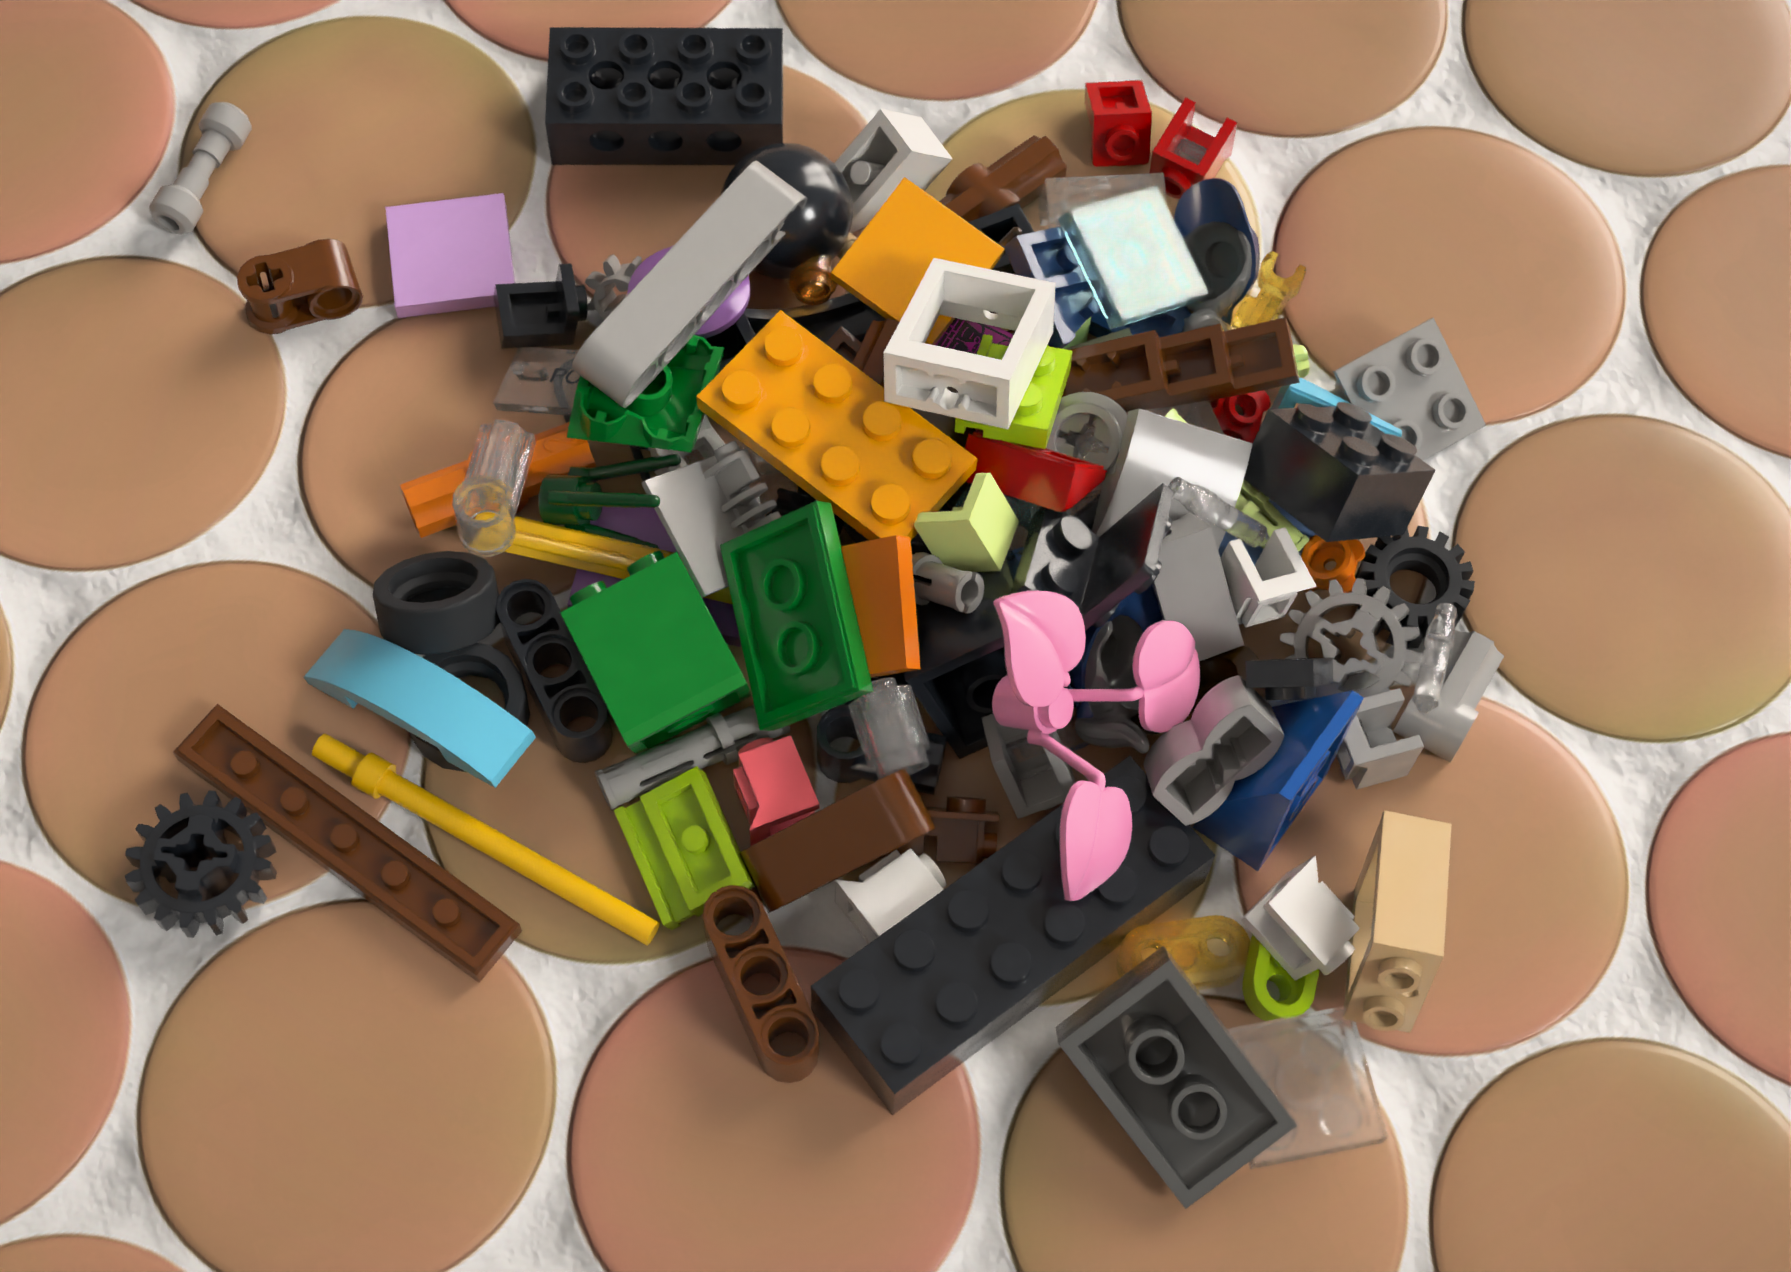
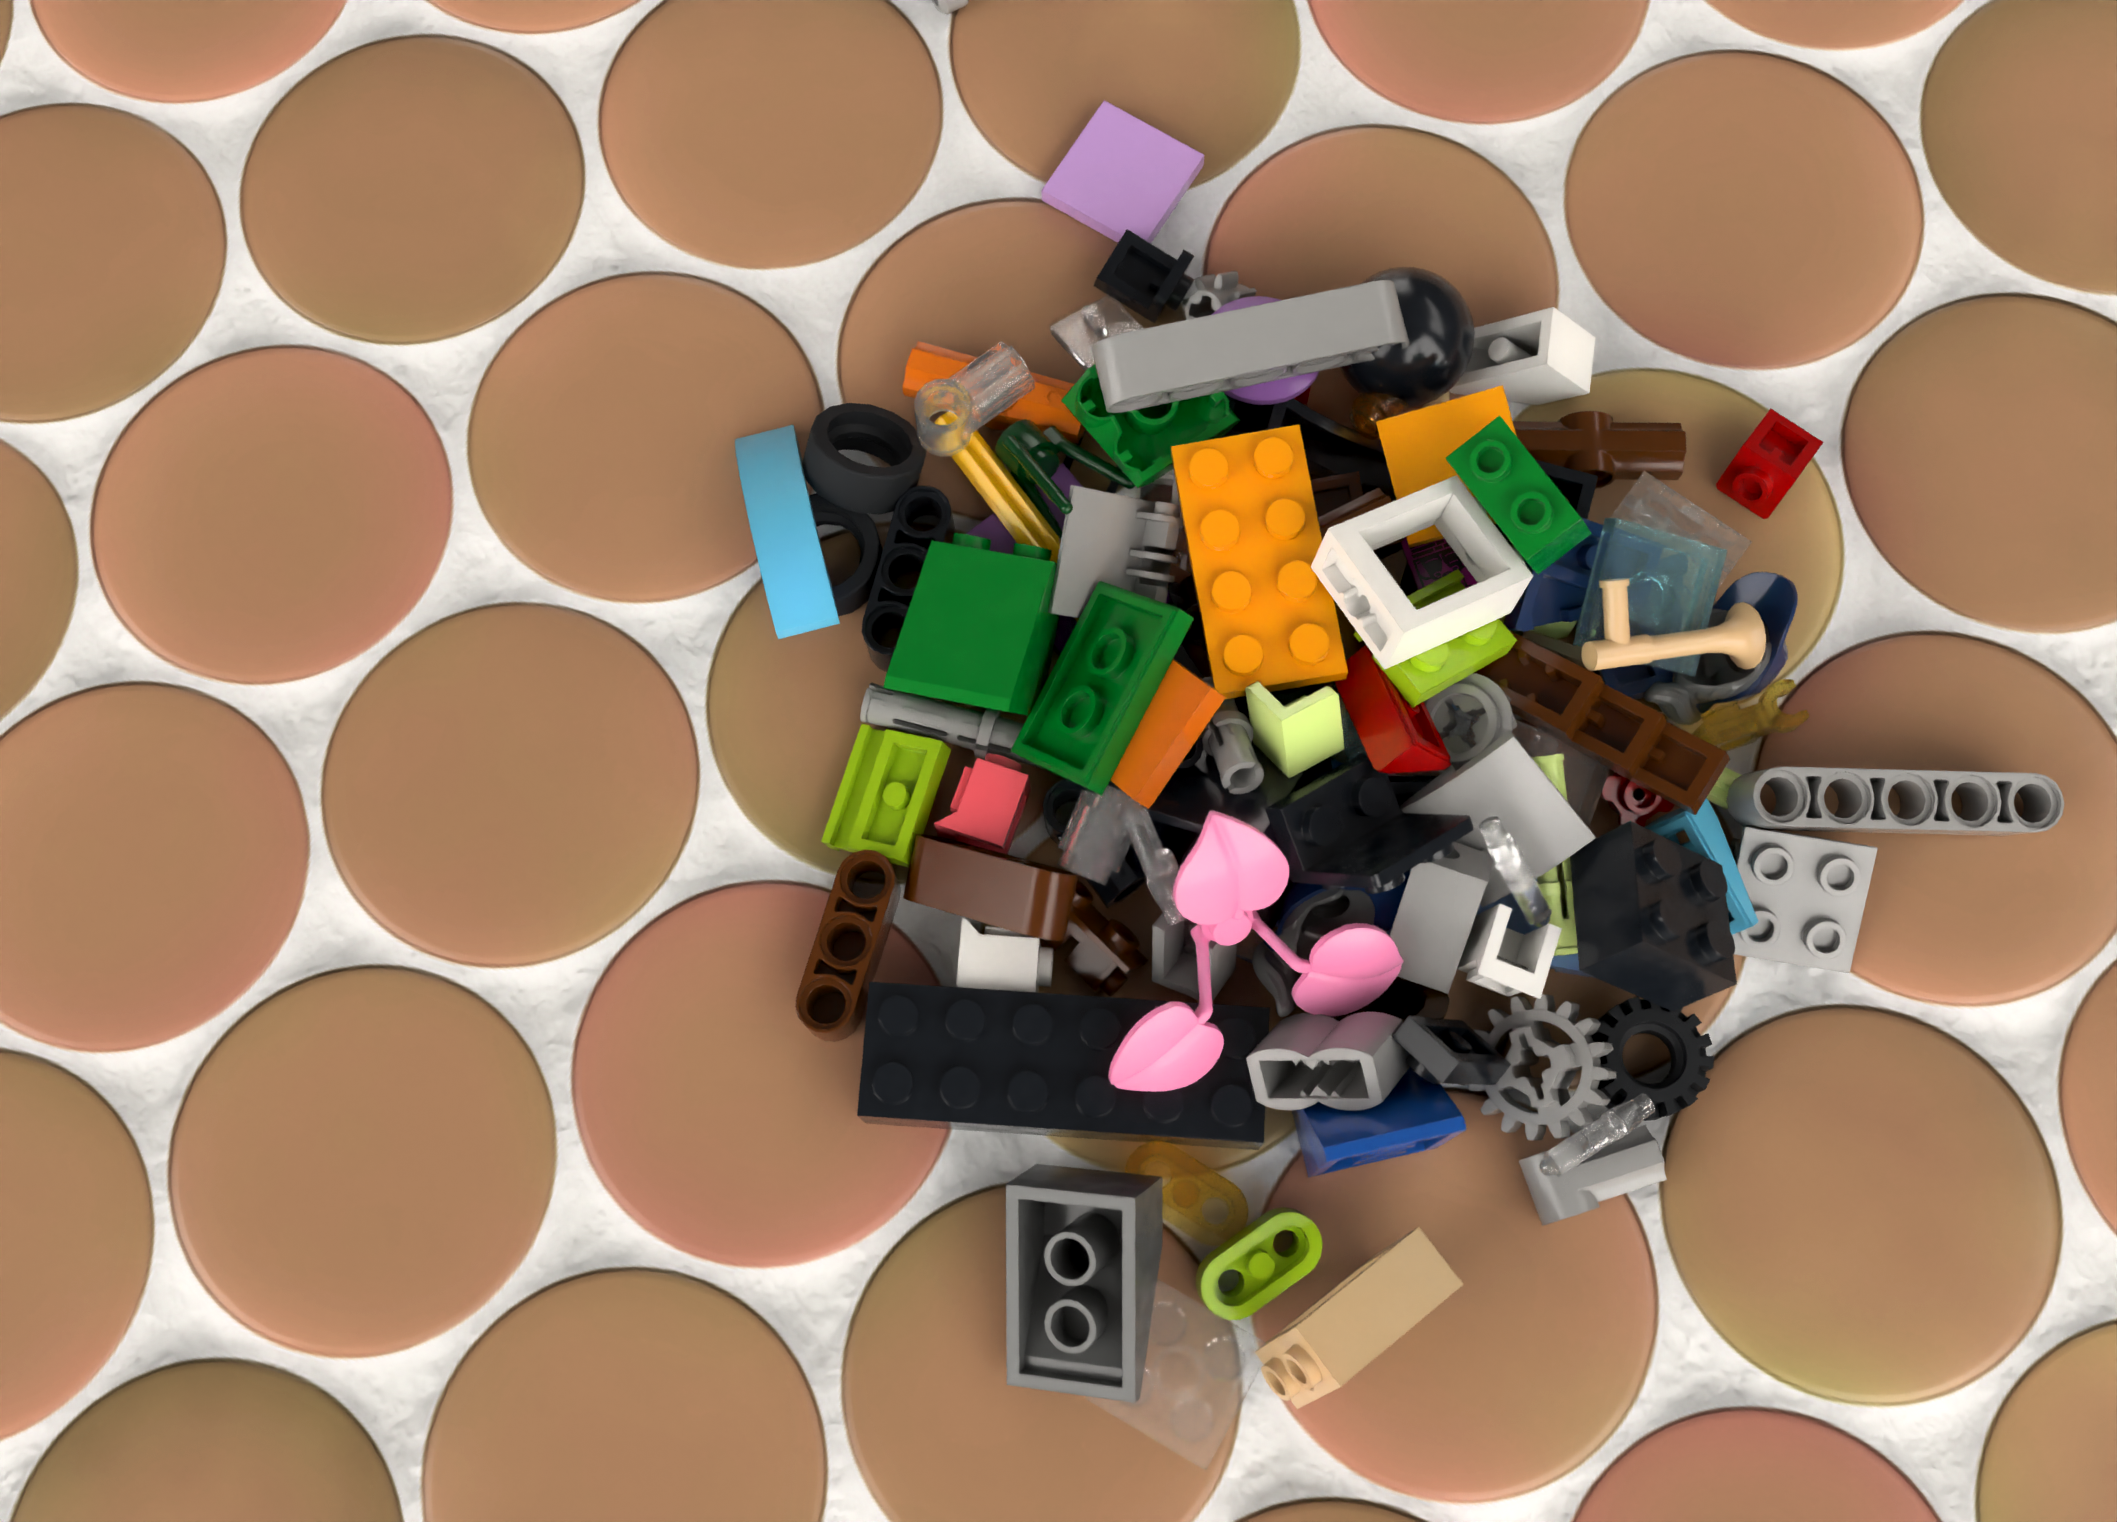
camera: 50 degrees right, 10 degrees up
black gear [125,790,277,938] -> none
reddish brown tile [173,704,522,983] -> none
reddish brown piece [237,238,363,334] -> none
yellow bar [312,733,660,946] -> none
black brick [545,27,784,165] -> none
red window [1149,97,1237,199] -> none
white window [1240,856,1360,980] -> none
orange plate [1301,535,1366,593] -> none
light grey window [1336,688,1424,790] -> none
none -> clear piece [1121,798,1187,925]
none -> green brick [1445,415,1592,574]
none -> tan piece [1581,578,1766,671]
none -> light grey beam [1727,766,2064,836]

